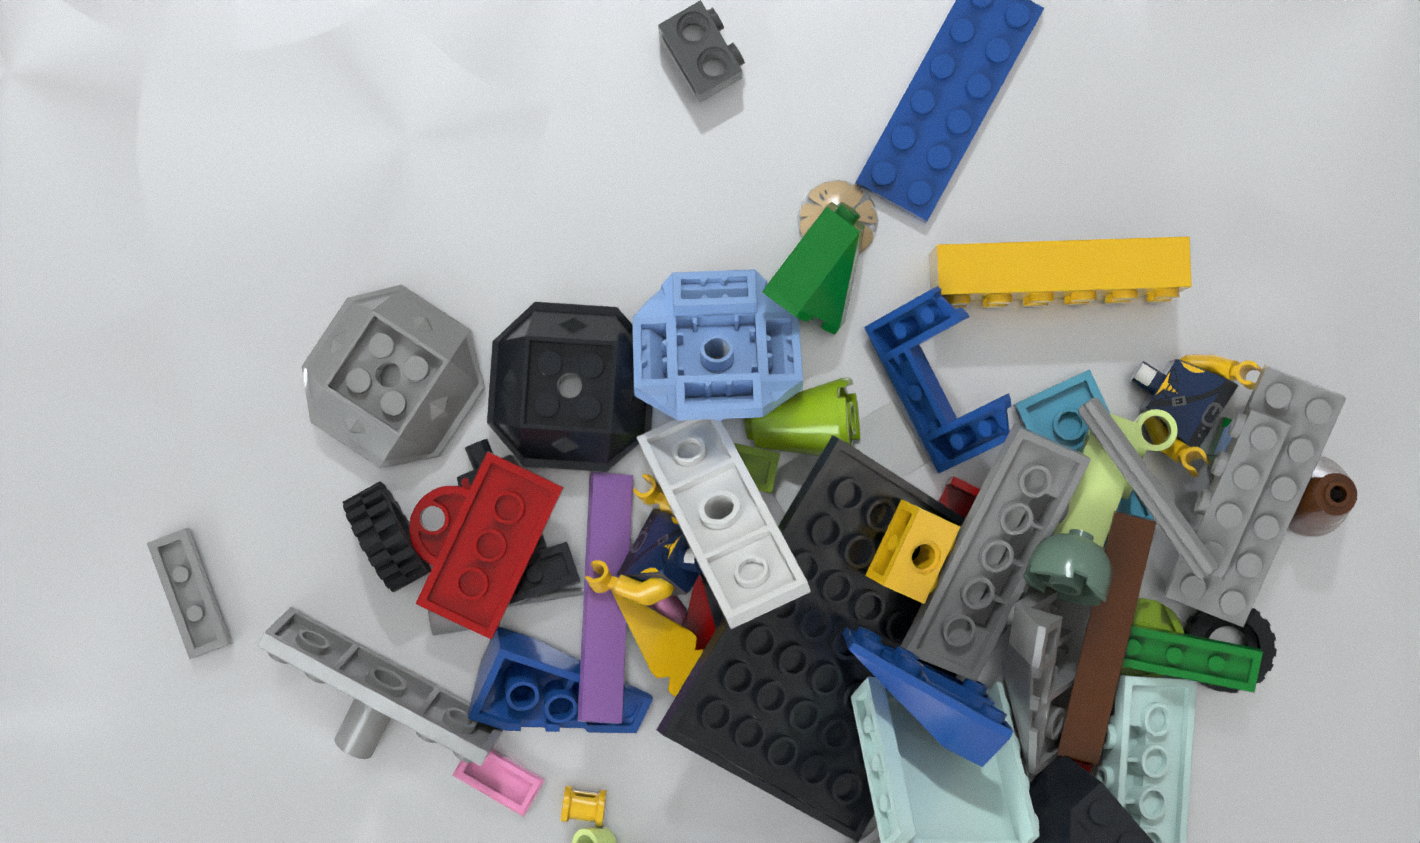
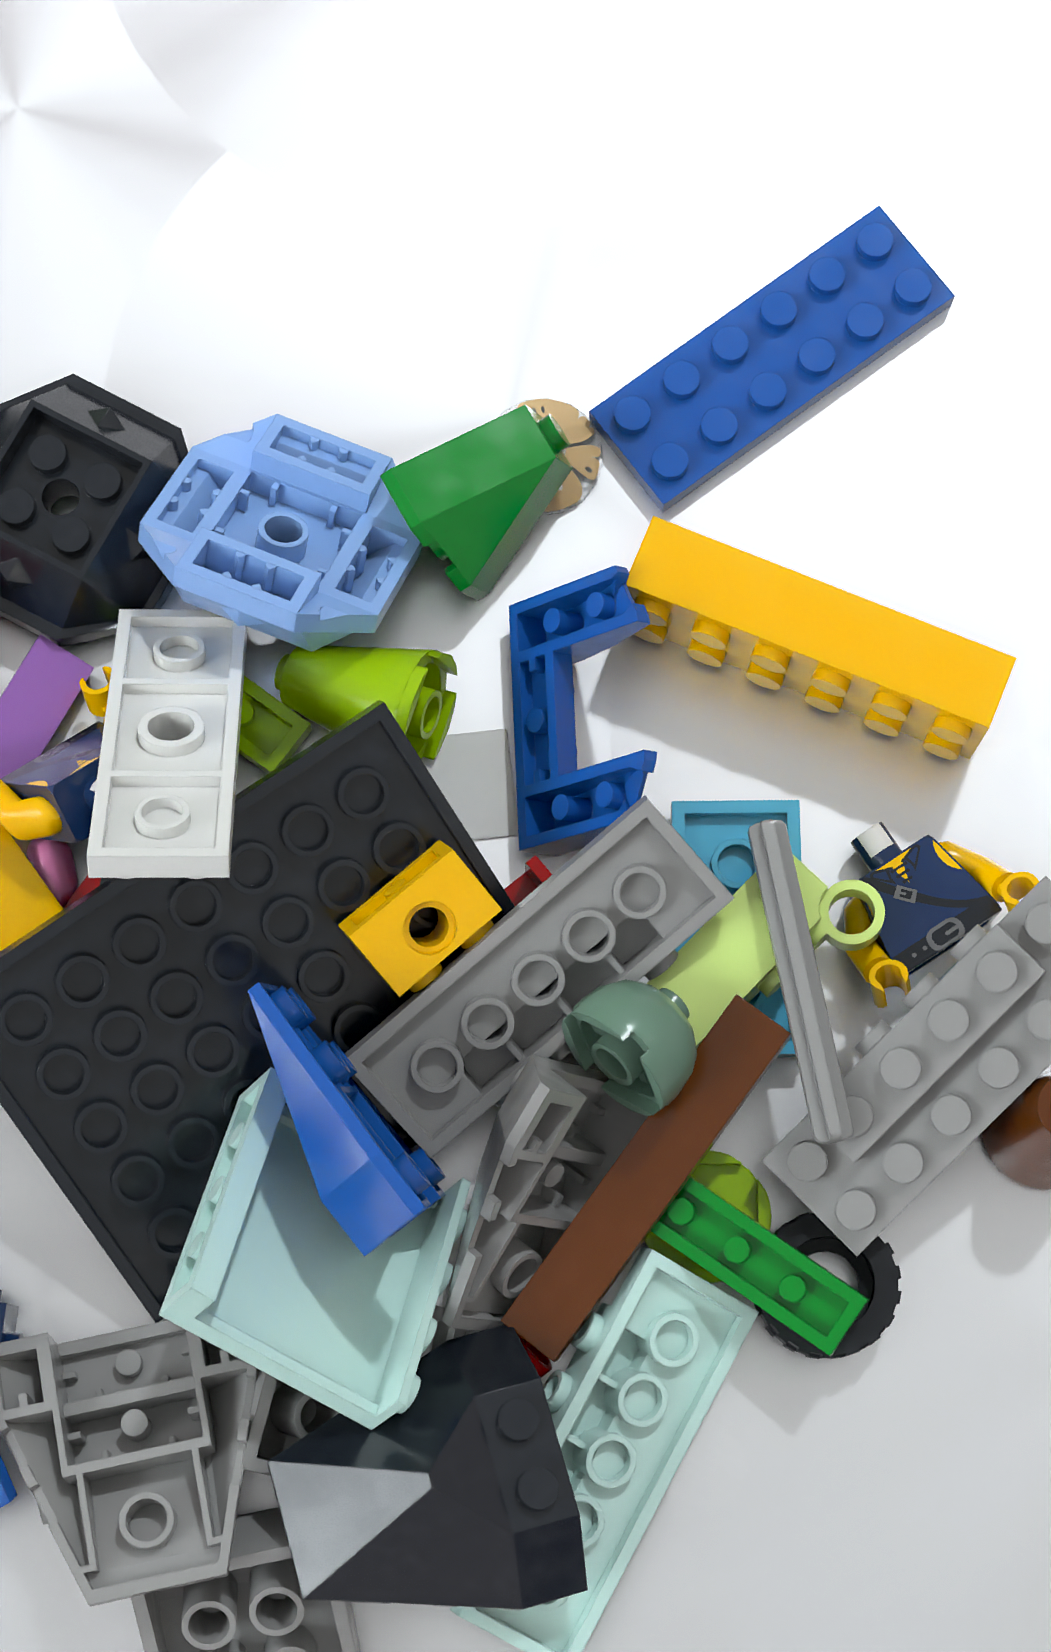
camera: 25 degrees right, 10 degrees down
dark grey brick [658,0,745,102] -> none

